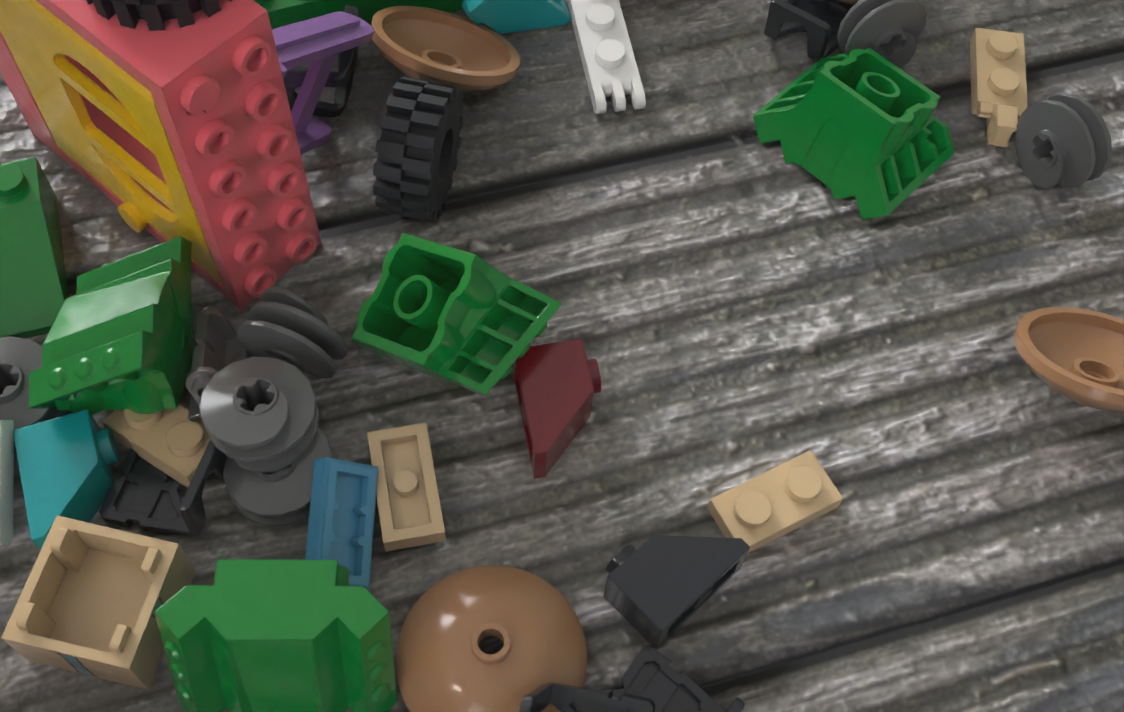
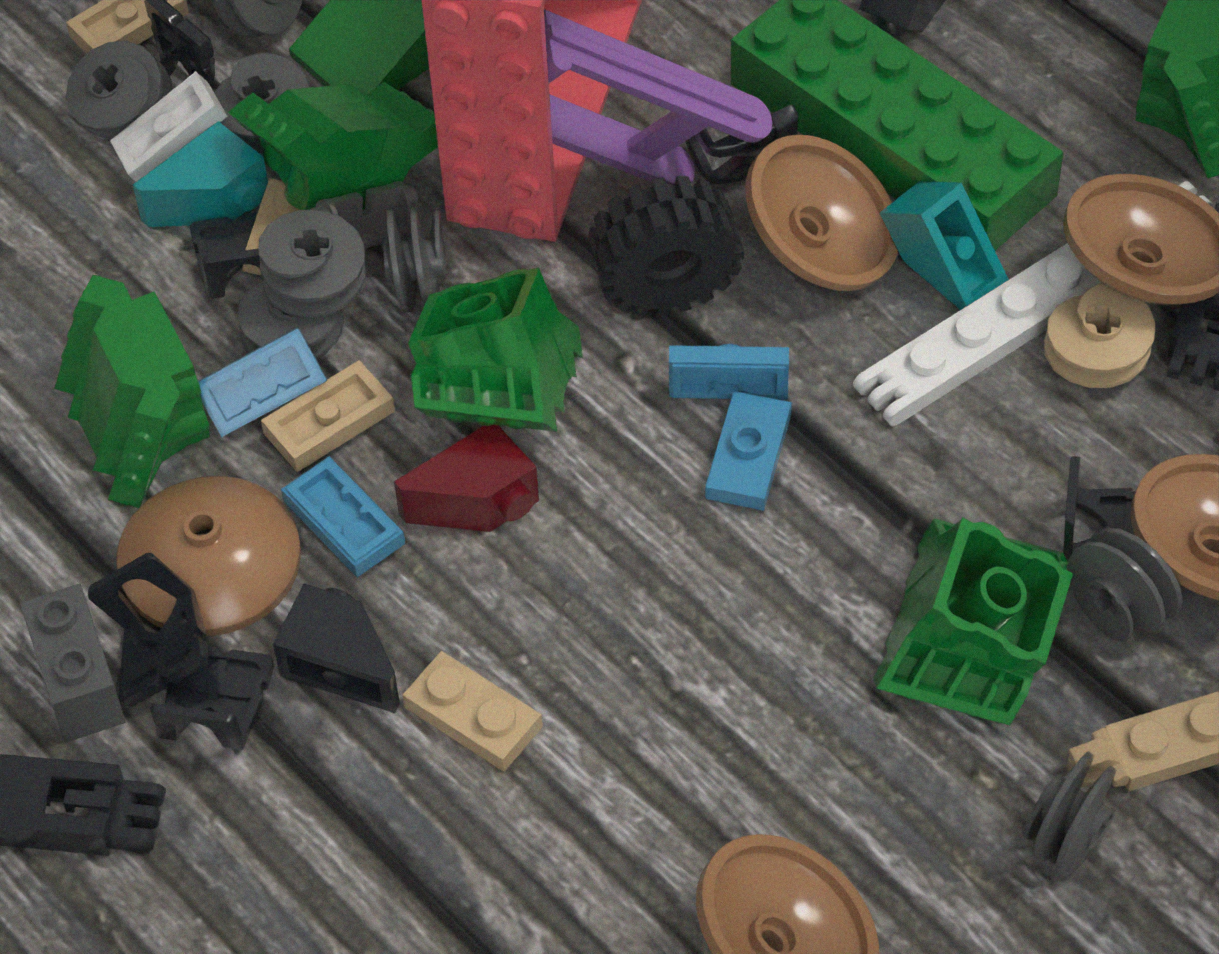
camera: 70 degrees right, 5 degrees down
tan container [1,515,196,690] -> none
none -> dark azure plate [281,456,405,578]
none -> dark azure plate [669,344,789,400]
none -> dark azure plate [705,391,792,511]

